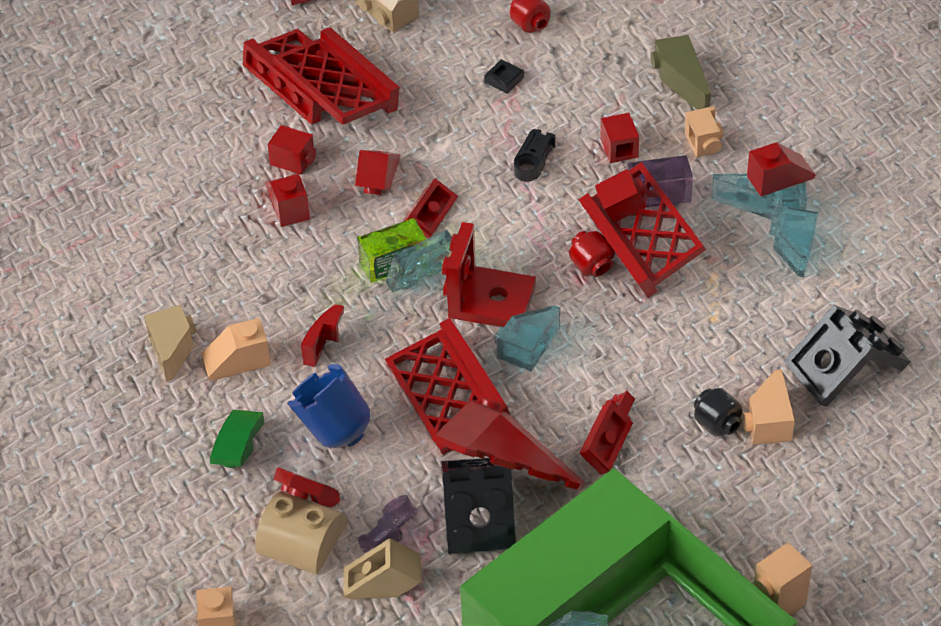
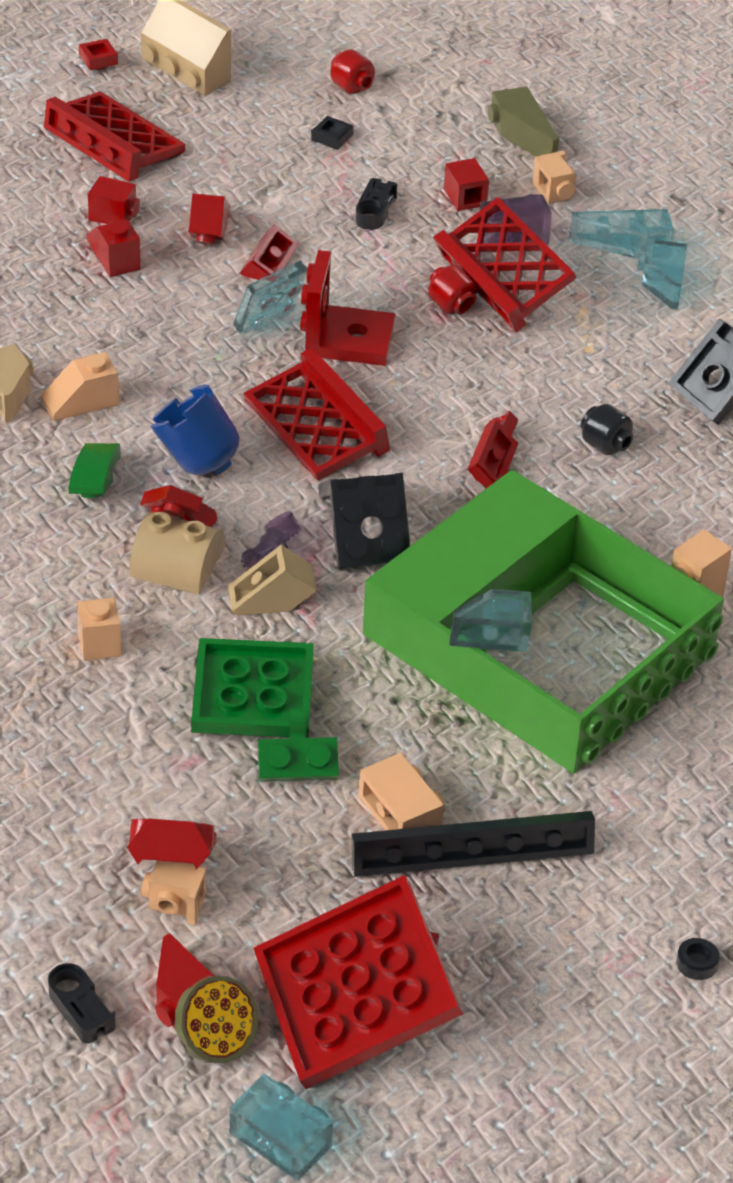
camera: 10 degrees left, 5 degrees down
red fence [273,27,400,125] -> none
red slope [301,304,344,367] -> none
clear neon green brick [357,218,428,283] -> none
red slope [433,397,586,490] -> none
clear light blue slope [494,305,560,372] -> none
red brick [594,169,647,223] -> none
light nougat slope [743,369,795,445] -> none
red slope [747,142,816,197] -> none

